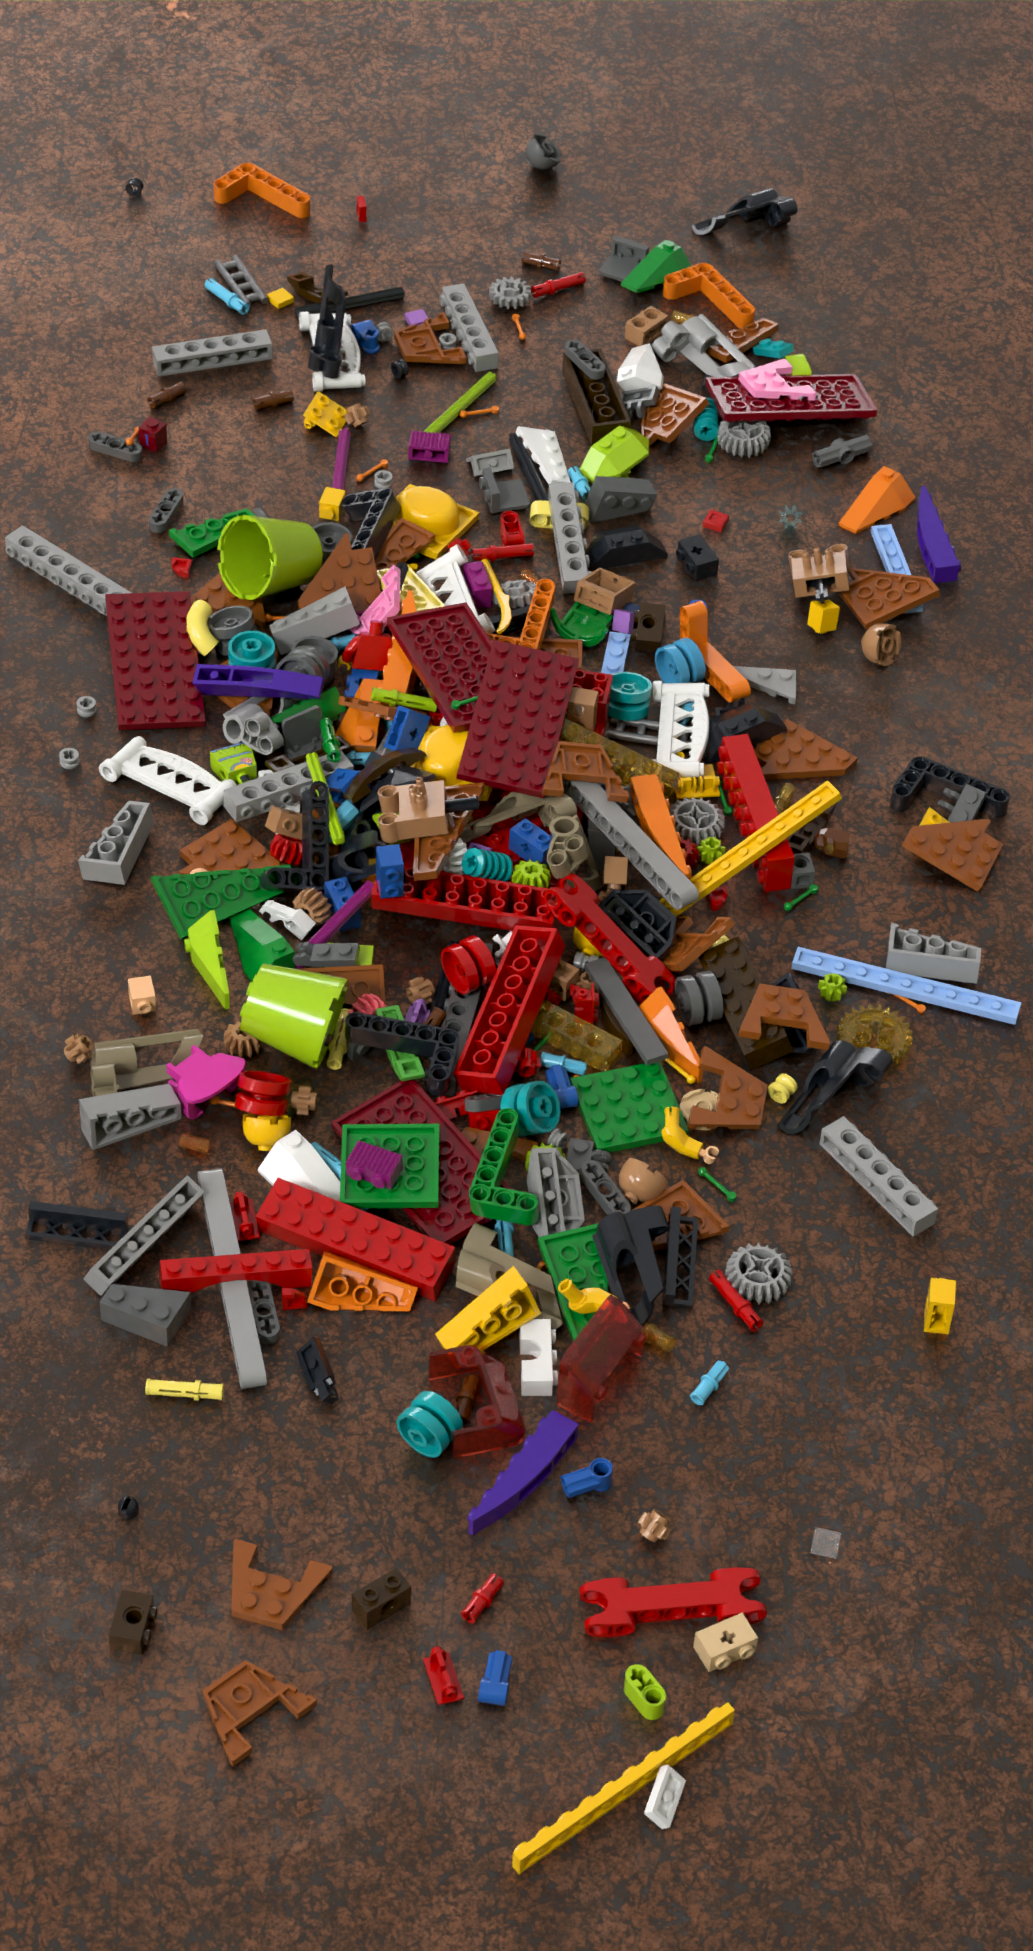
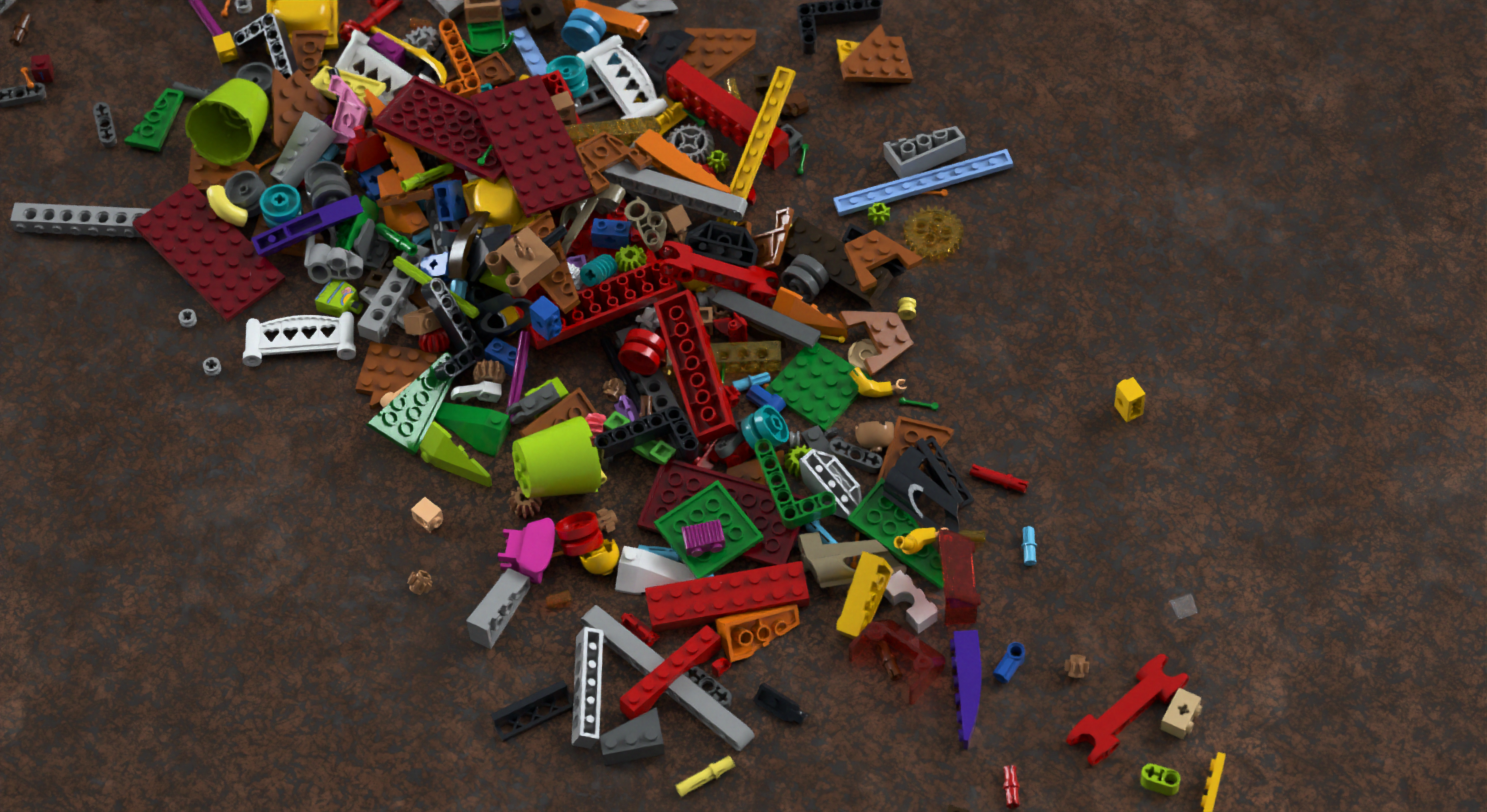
camera: 30 degrees left, 10 degrees up
light grey wedge [78,801,154,885] -> none
dark tan panel [90,1029,203,1097] -> none
red tile [171,557,192,578] -> none
teal wheel [396,1391,463,1458] -> none
medium lavender tile [612,609,635,634] -> none
light grey gear [725,1242,792,1304] -> none
black panel [777,1040,893,1134] -> none
light grey brick [820,1116,938,1237] -> none
dark grey hinge [937,784,987,822] -> none

